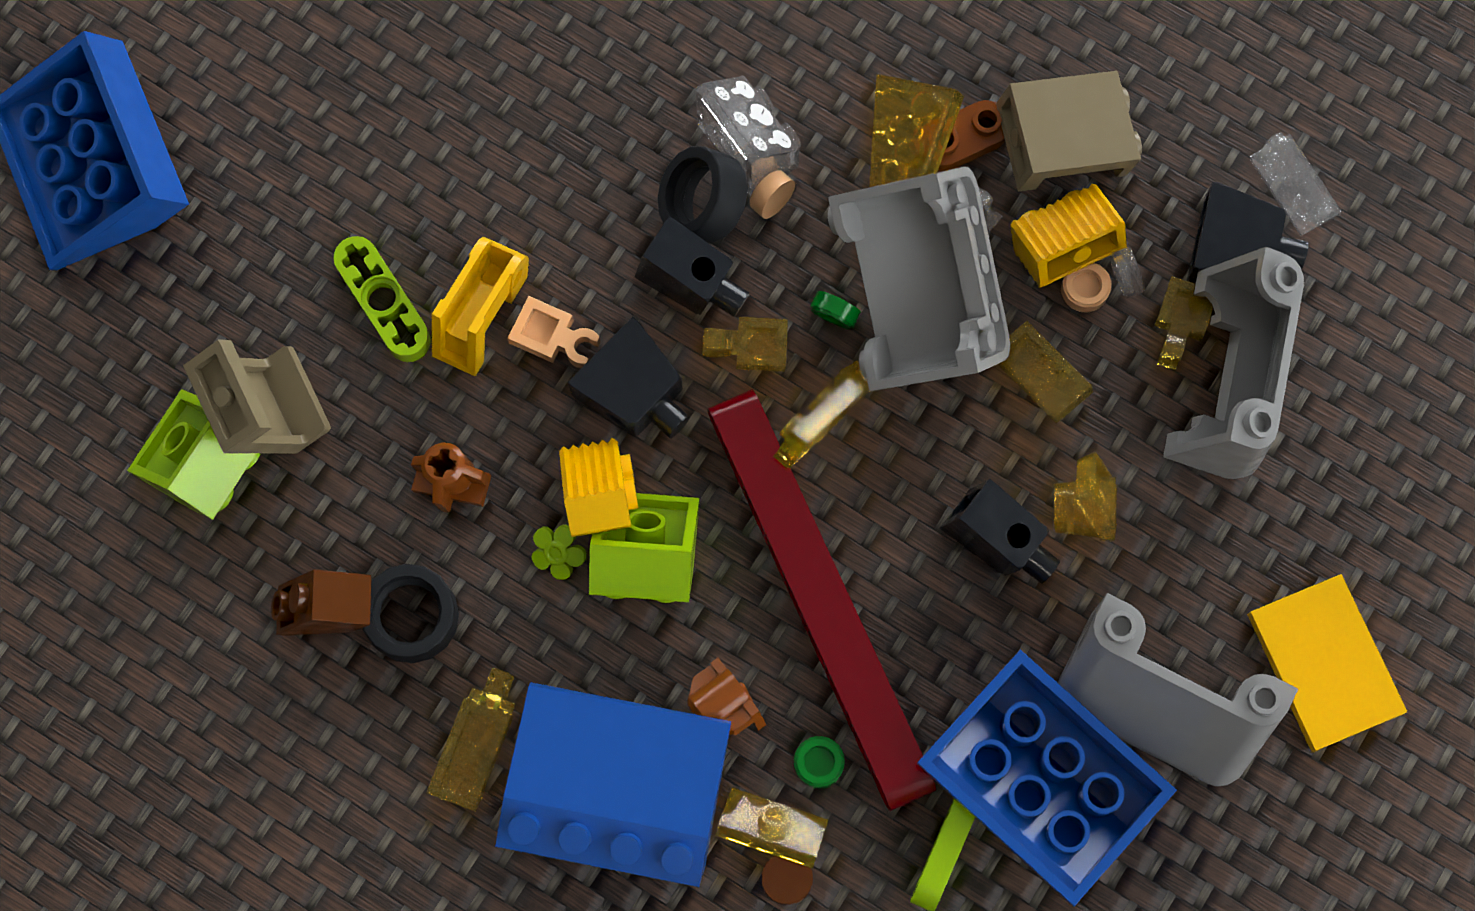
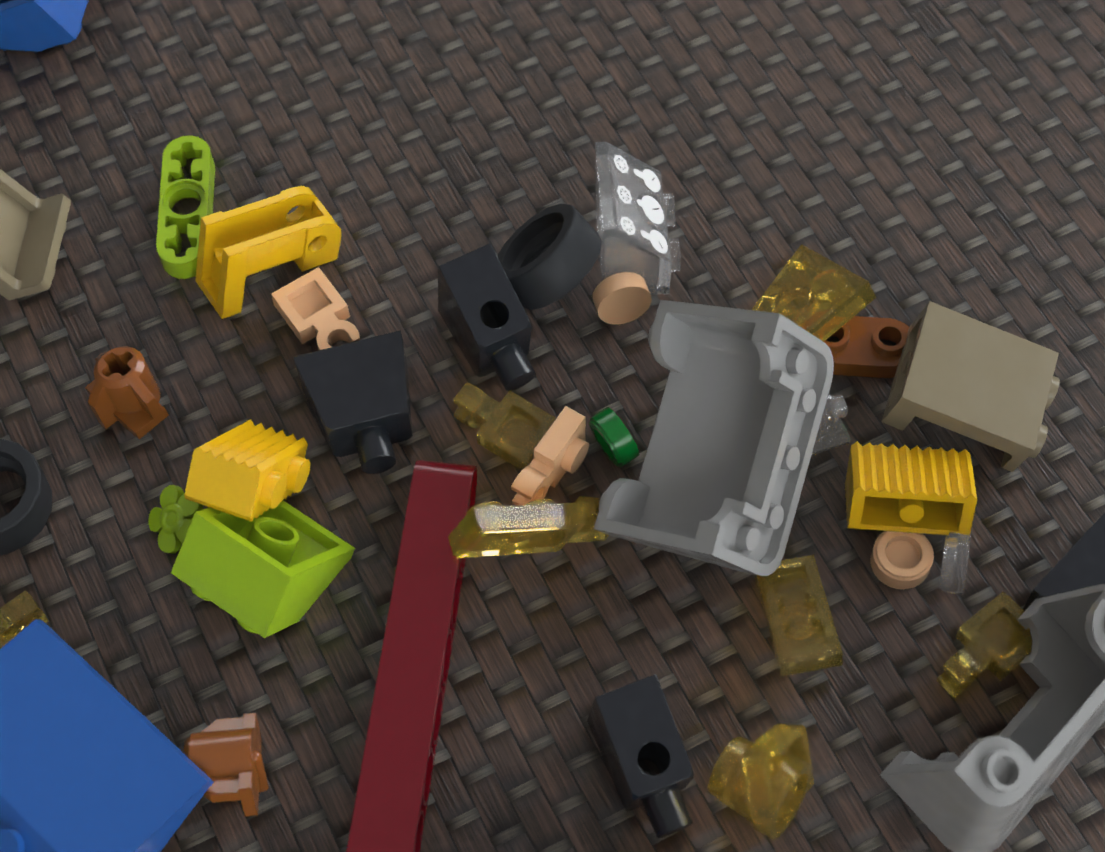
camera: 30 degrees right, 15 degrees down
none -> light nougat plate [511,406,589,514]

